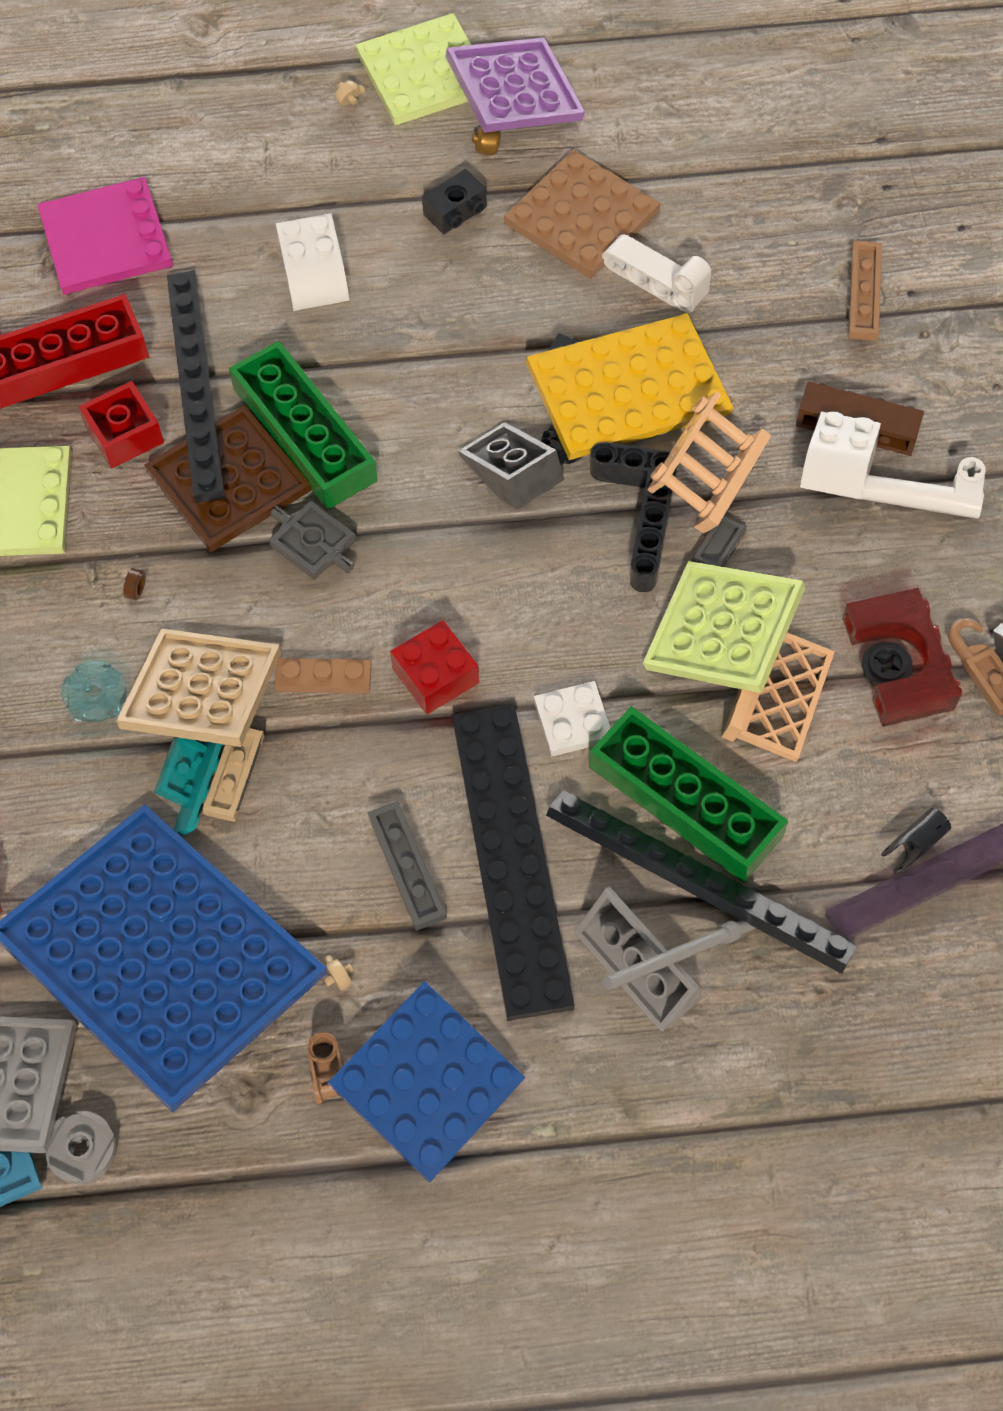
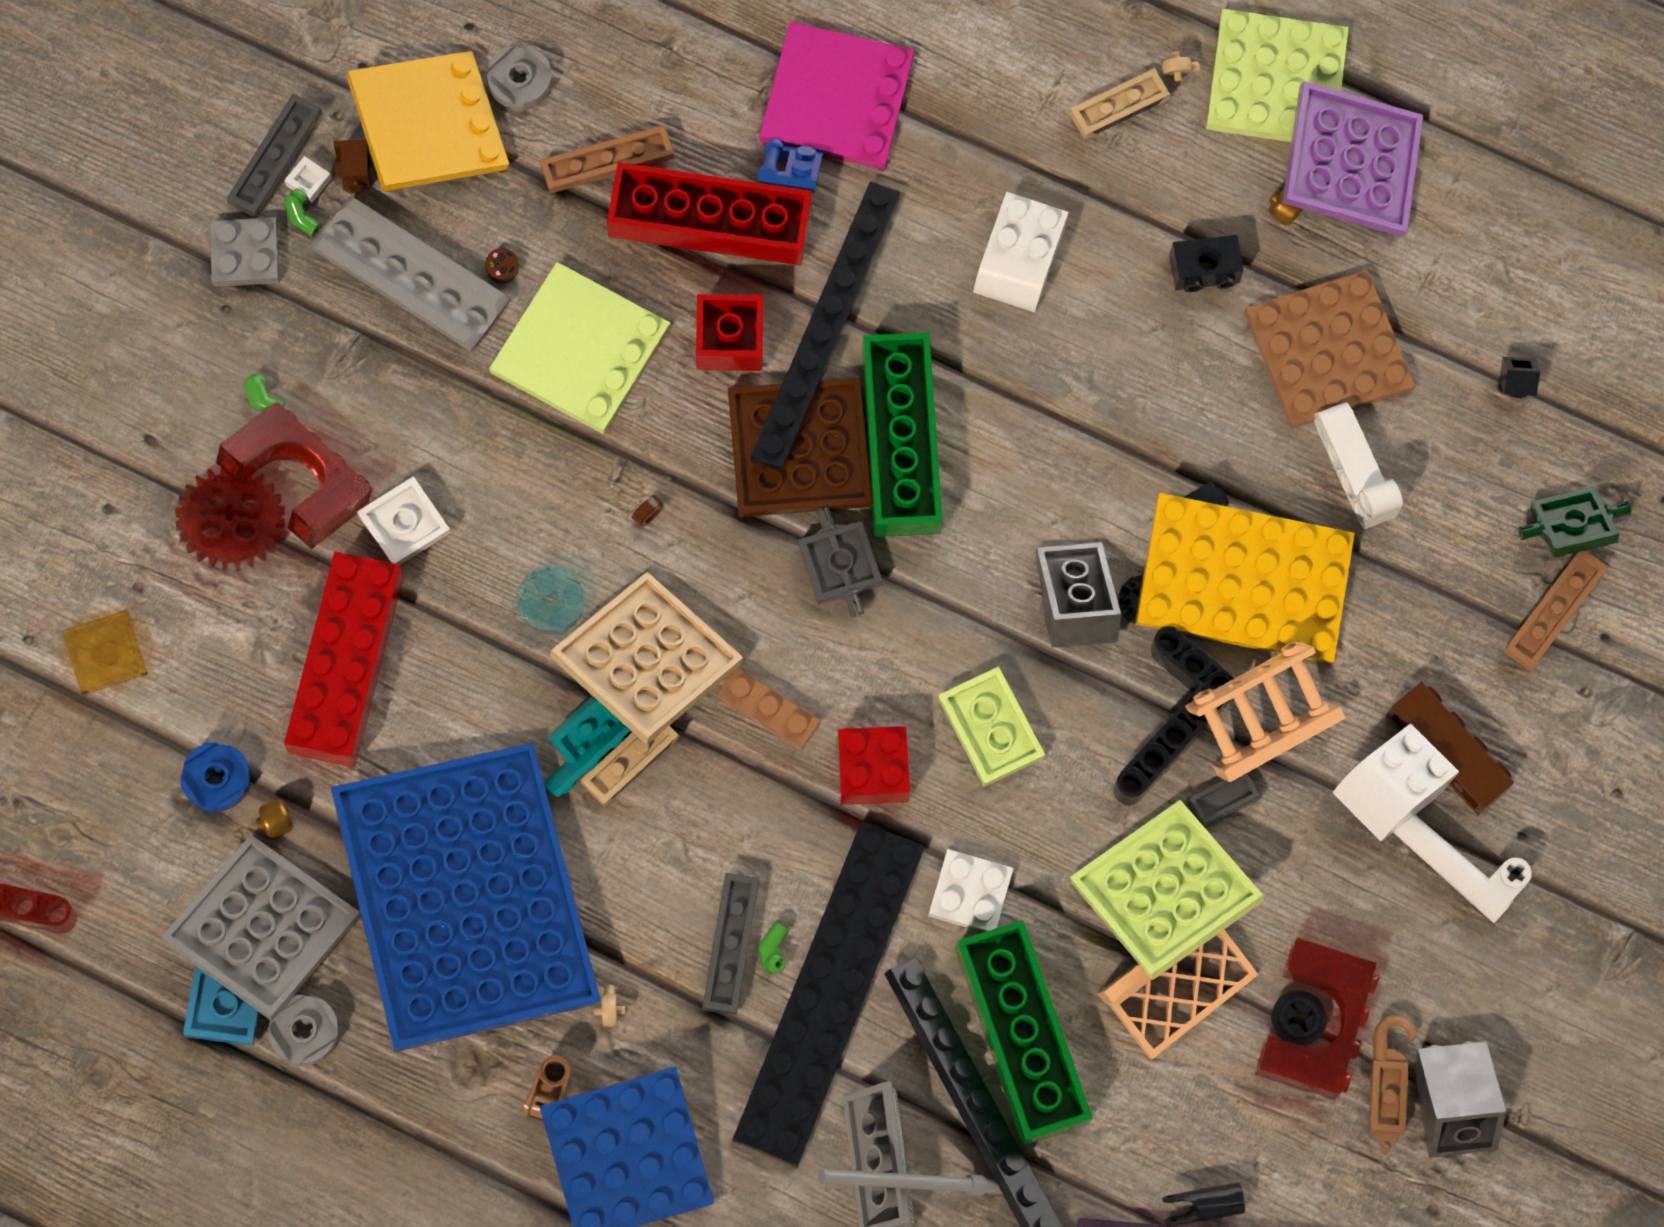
camera: 25 degrees right, 10 degrees up
none -> blue plate [757,138,823,193]
none -> bright green arm [758,922,789,974]
none -> yellowish green plate [938,666,1045,787]
none -> tan plate [1069,68,1170,140]
none -> black plate [1499,356,1541,398]
none -> dark green plate [1518,486,1631,558]

